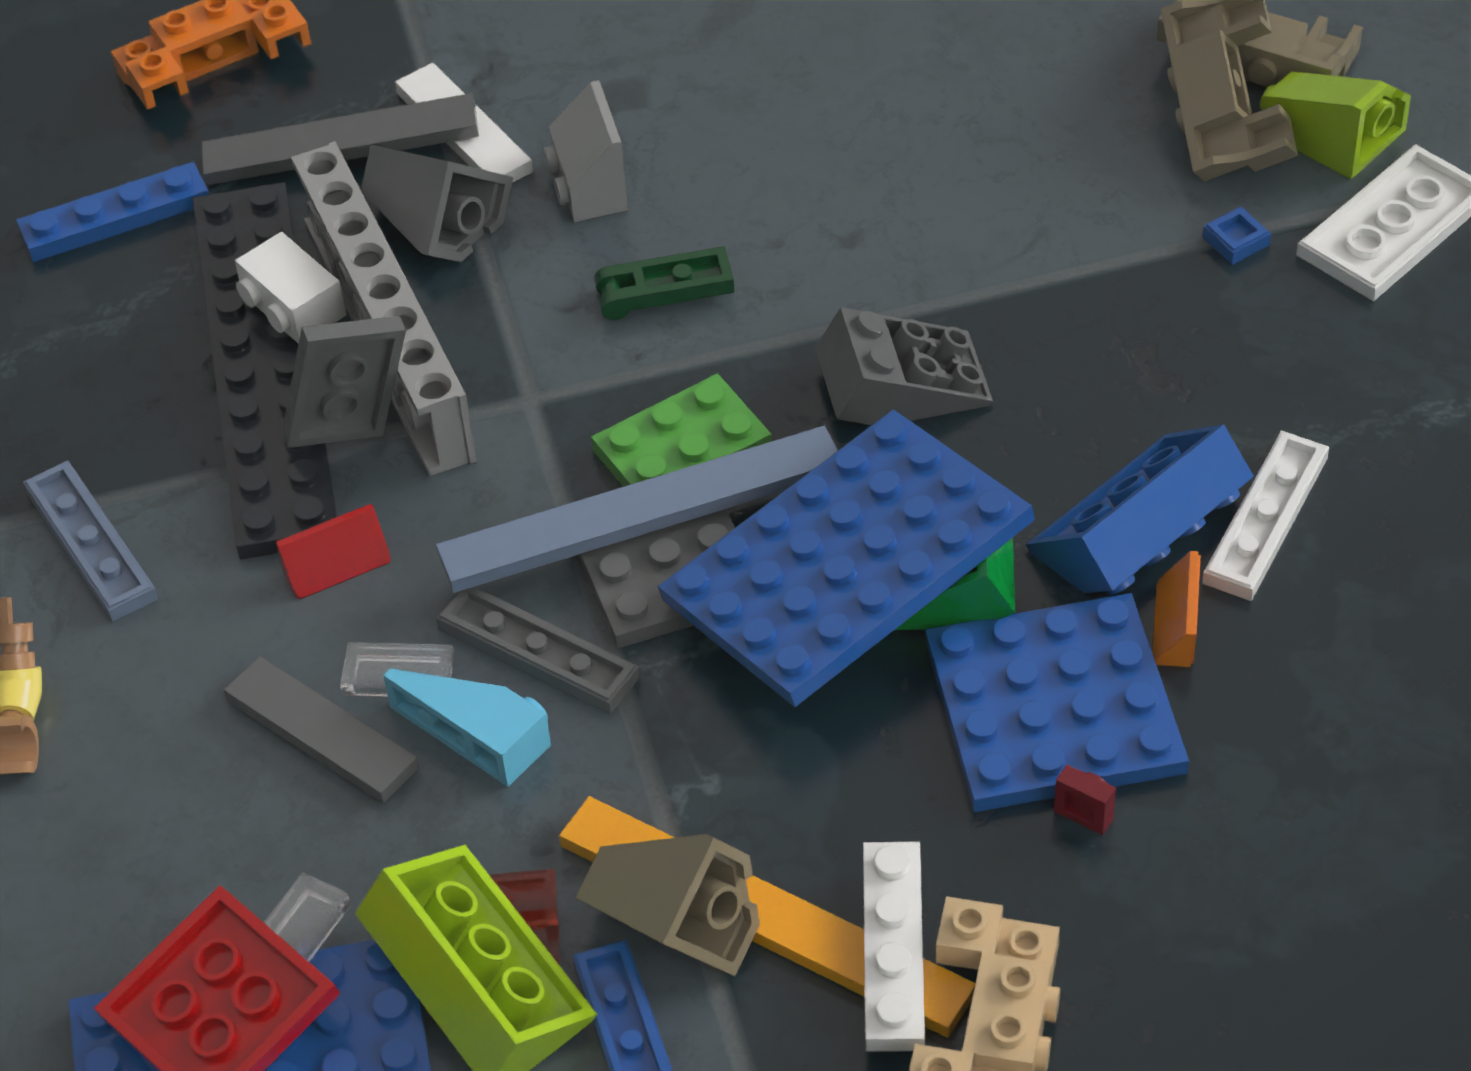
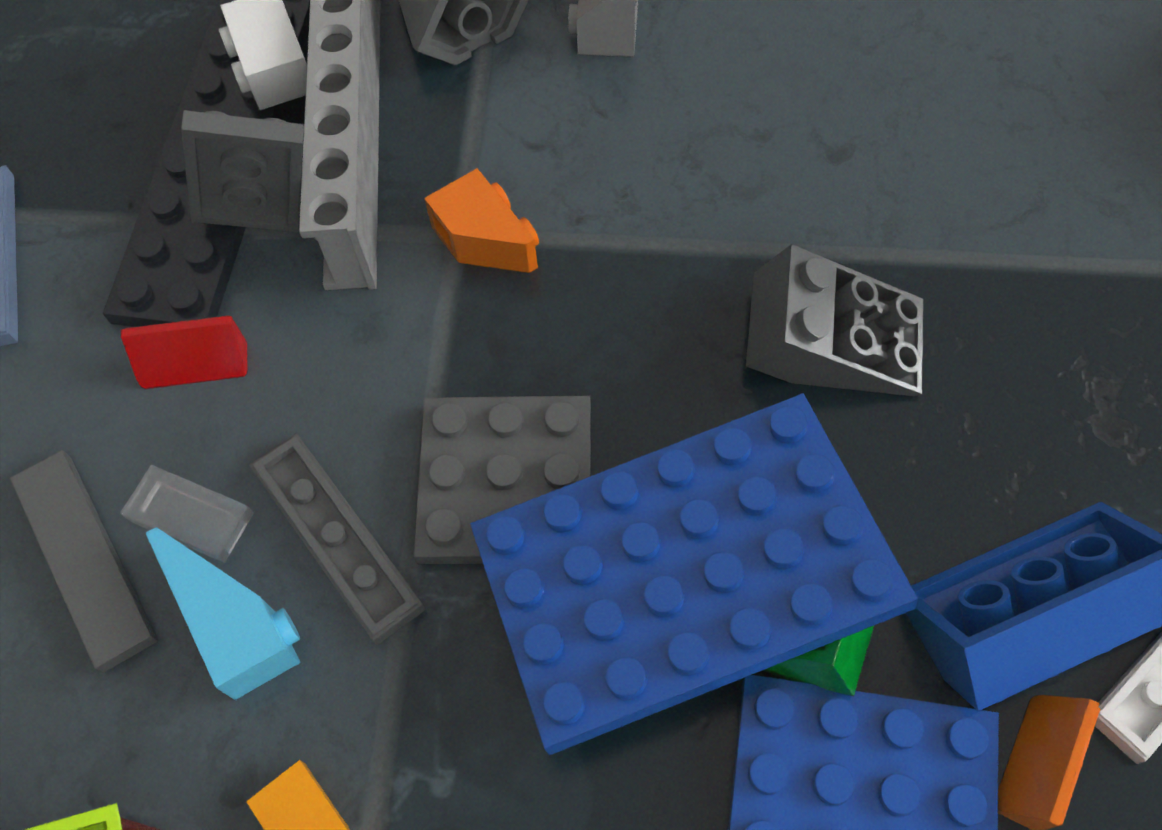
camera: 20 degrees right, 15 degrees up
sand blue tile [436,425,838,593] -> none
bright green plate [591,373,772,487] -> none
dark green plate [594,246,735,320] -> none
none -> orange slope [424,168,539,273]

